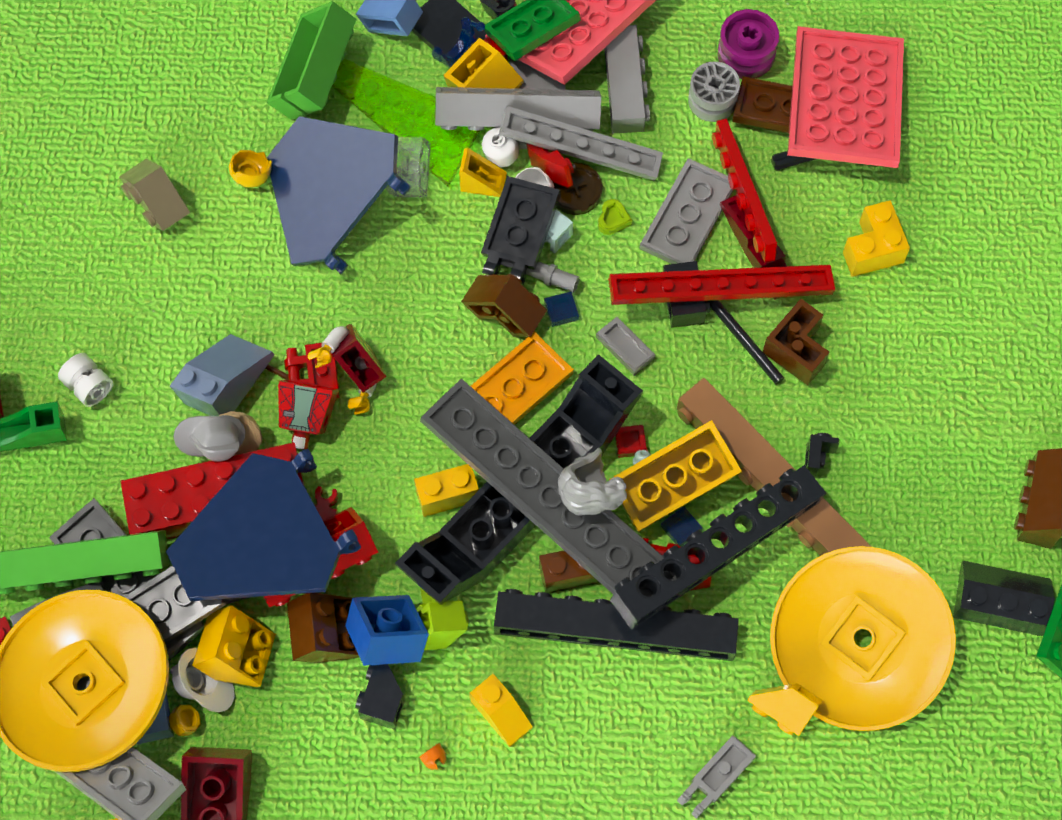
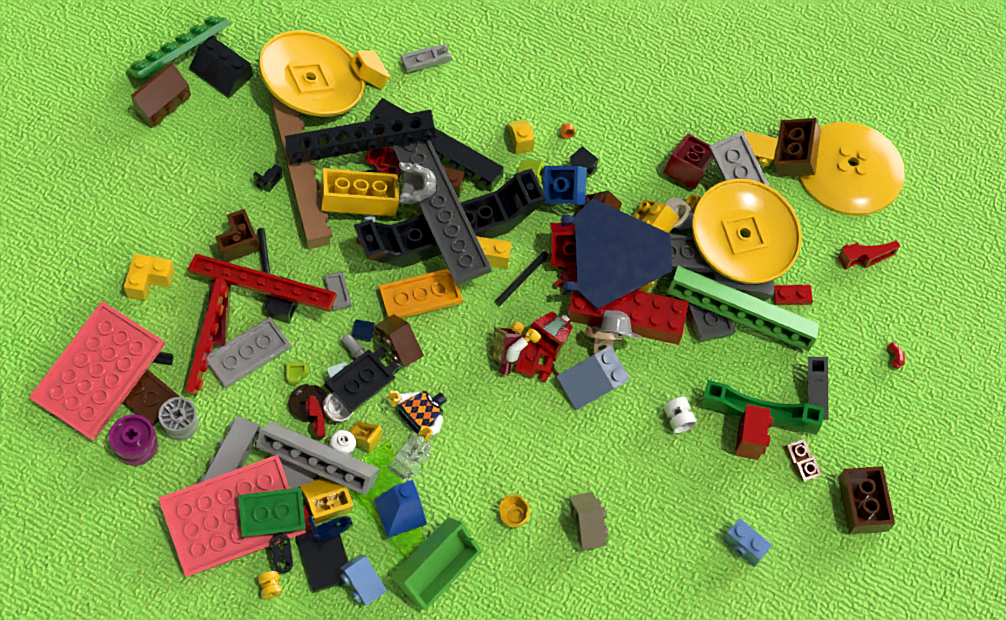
camera: 160 degrees left, 5 degrees down
flag [267,116,411,274] -> none
light grey plate [498,106,663,181] -> none
none -> blue slope [374,480,427,538]
none -> torso [386,391,447,442]
none -> black bar [495,251,549,306]

